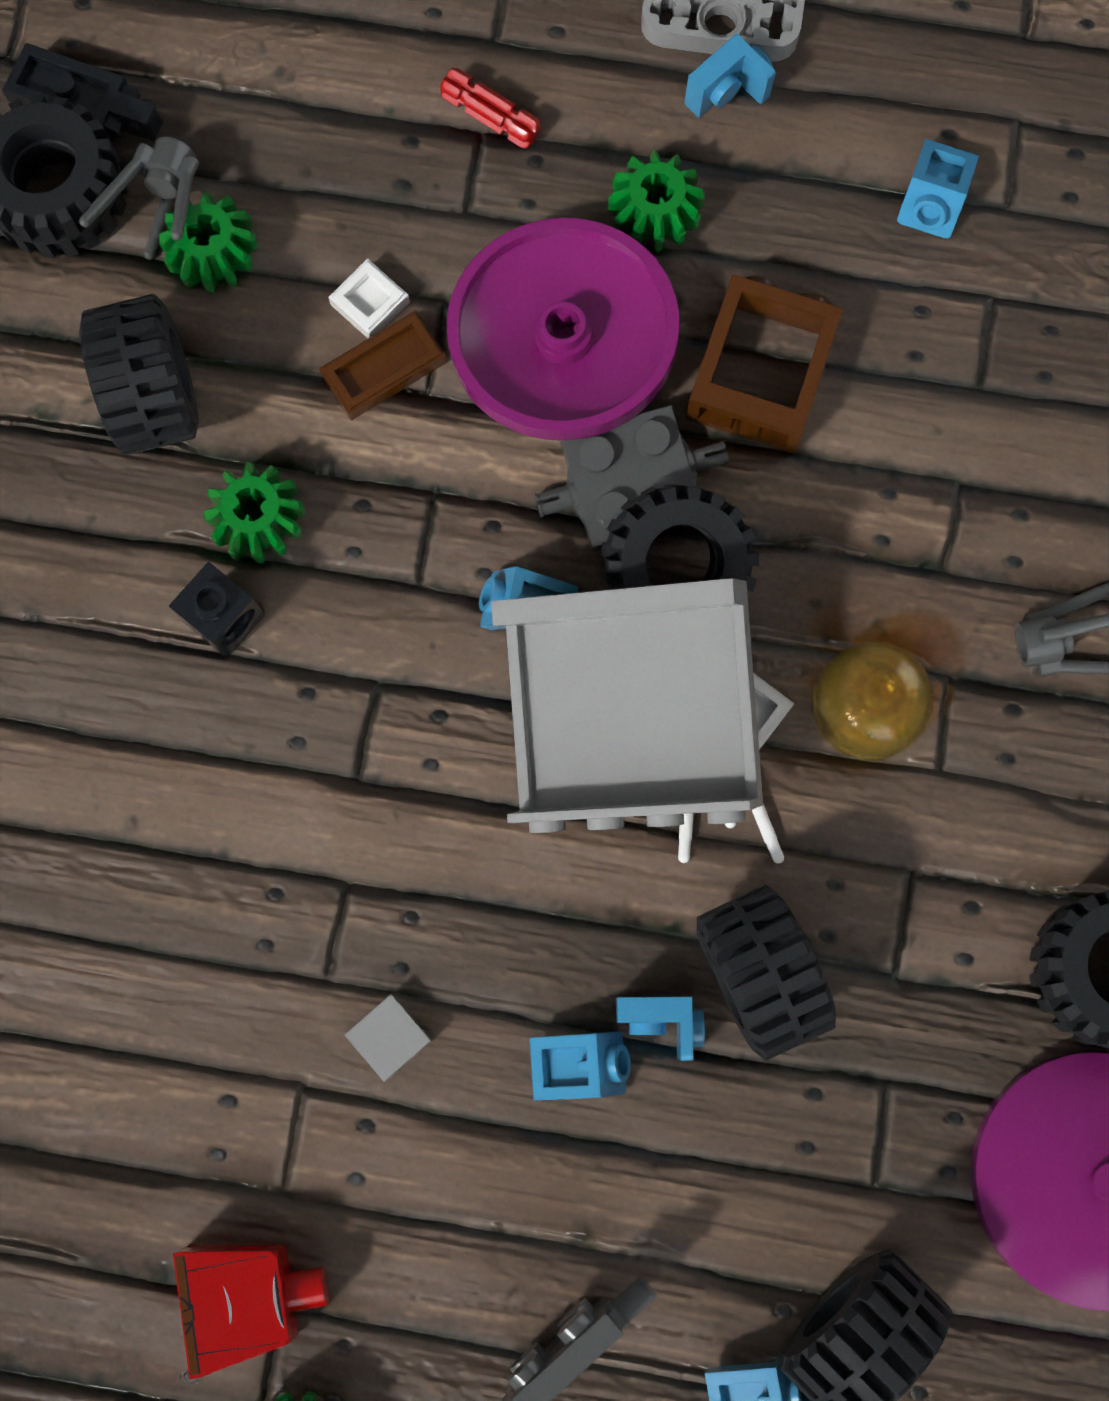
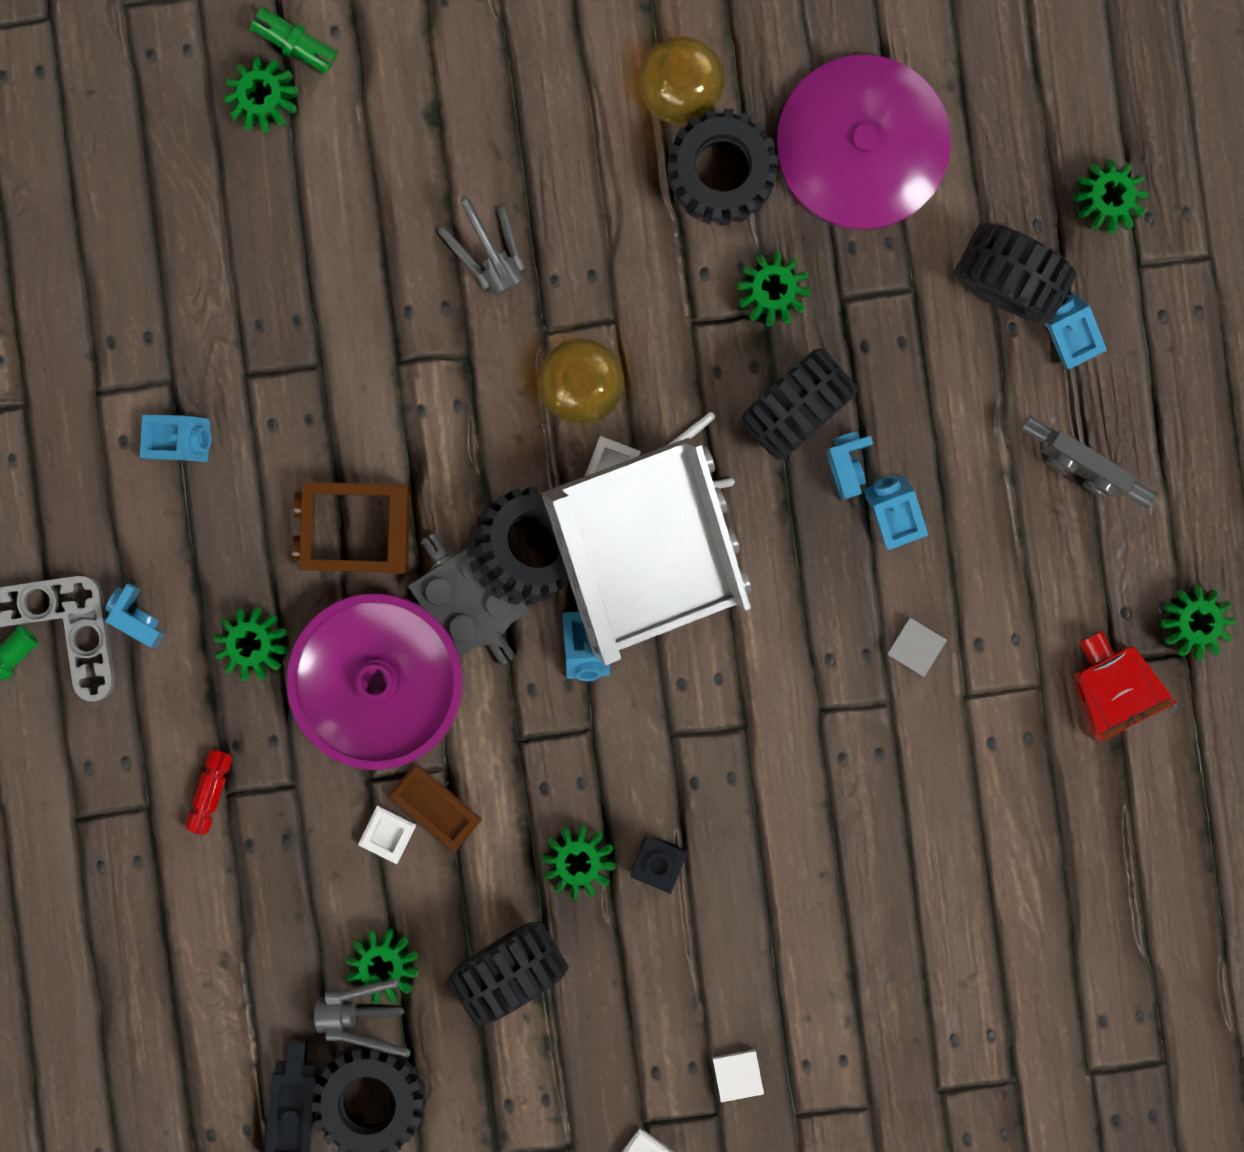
camera: 105 degrees left, 10 degrees up
none -> green gear [736,252,811,327]

